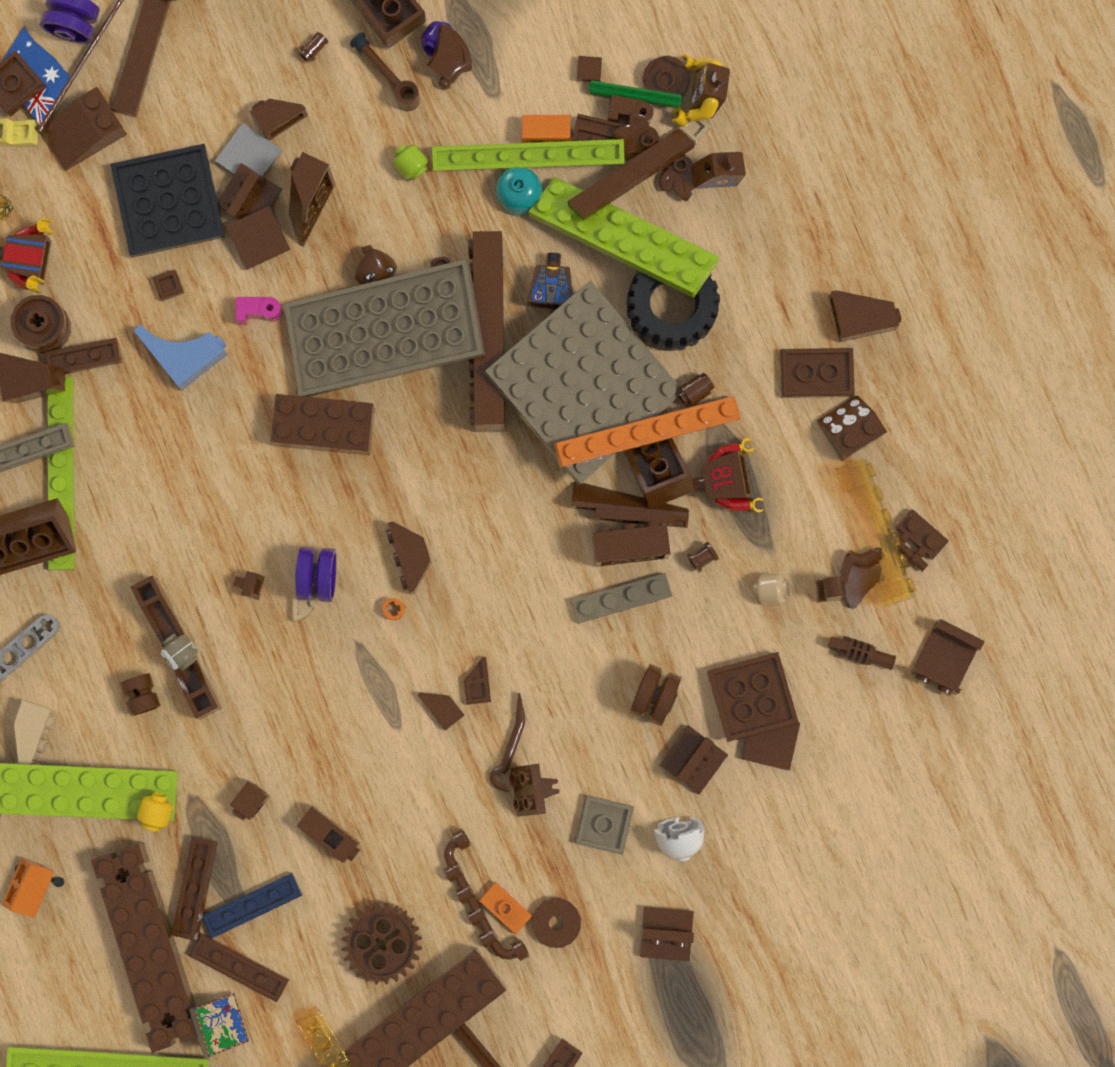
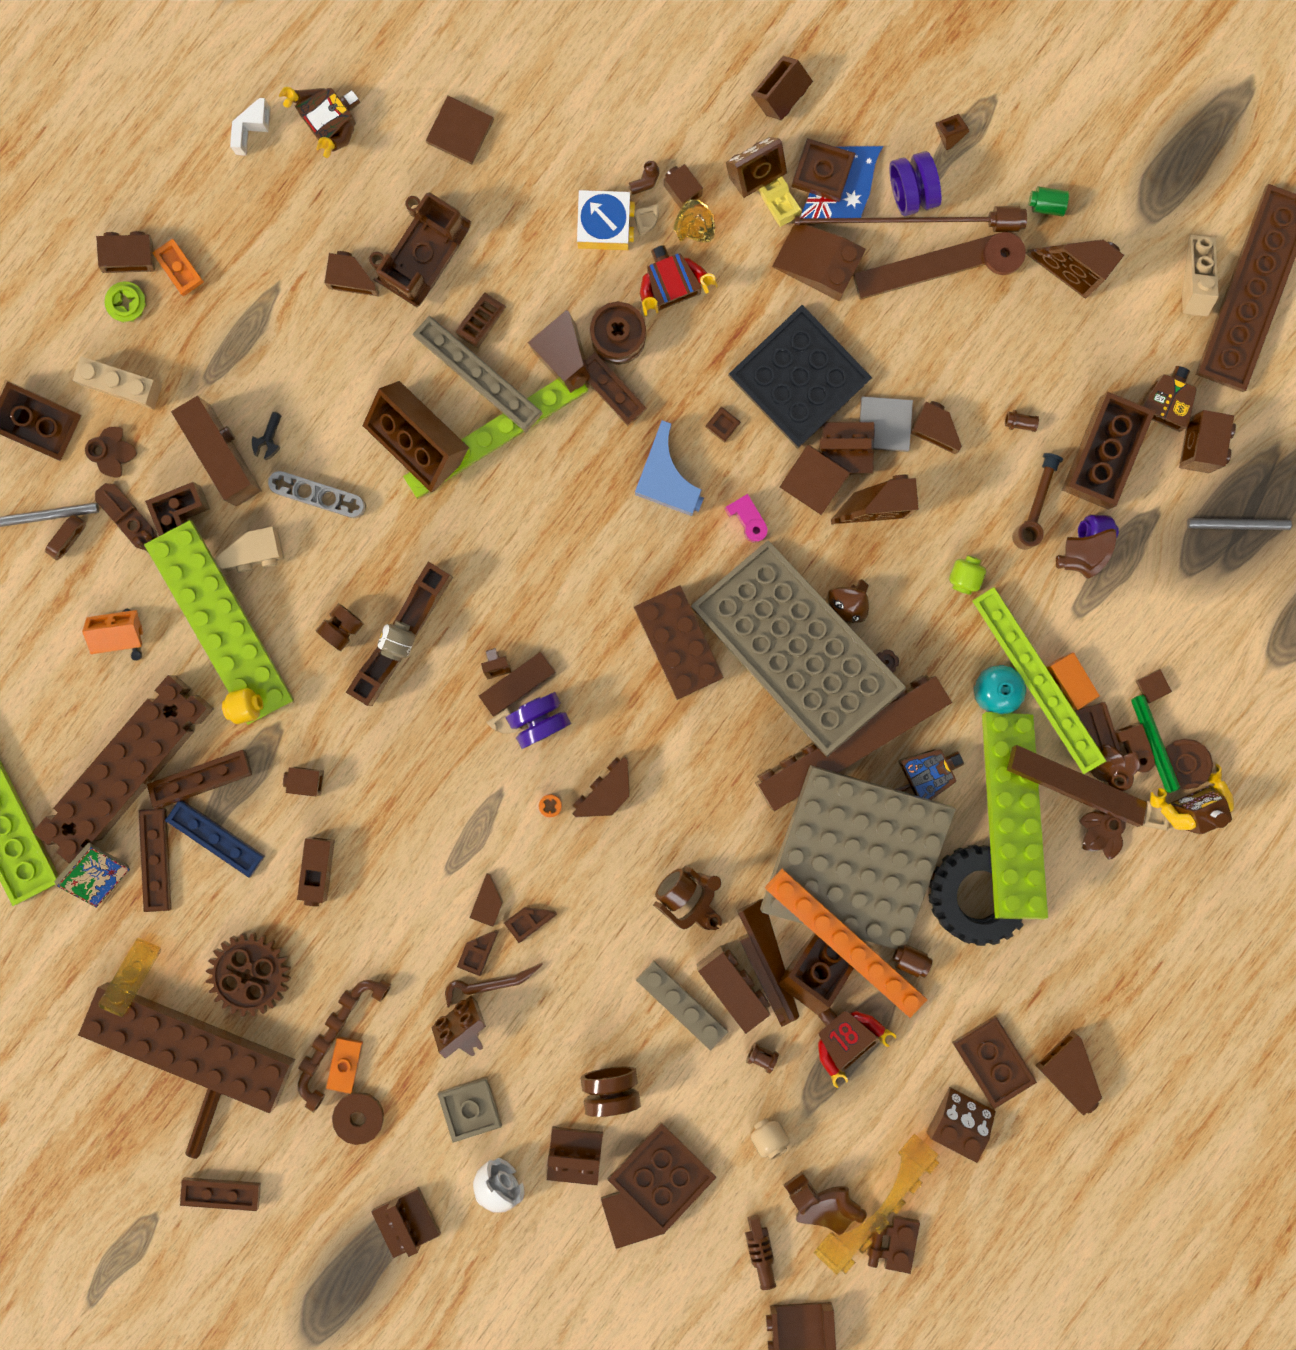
camera: 60 degrees right, 5 degrees up
reddish brown torso [692,152,746,188] -> none
none -> reddish brown tile [457,930,499,976]
none -> reddish brown tile [479,652,556,717]
none -> reddish brown piece [653,866,722,930]

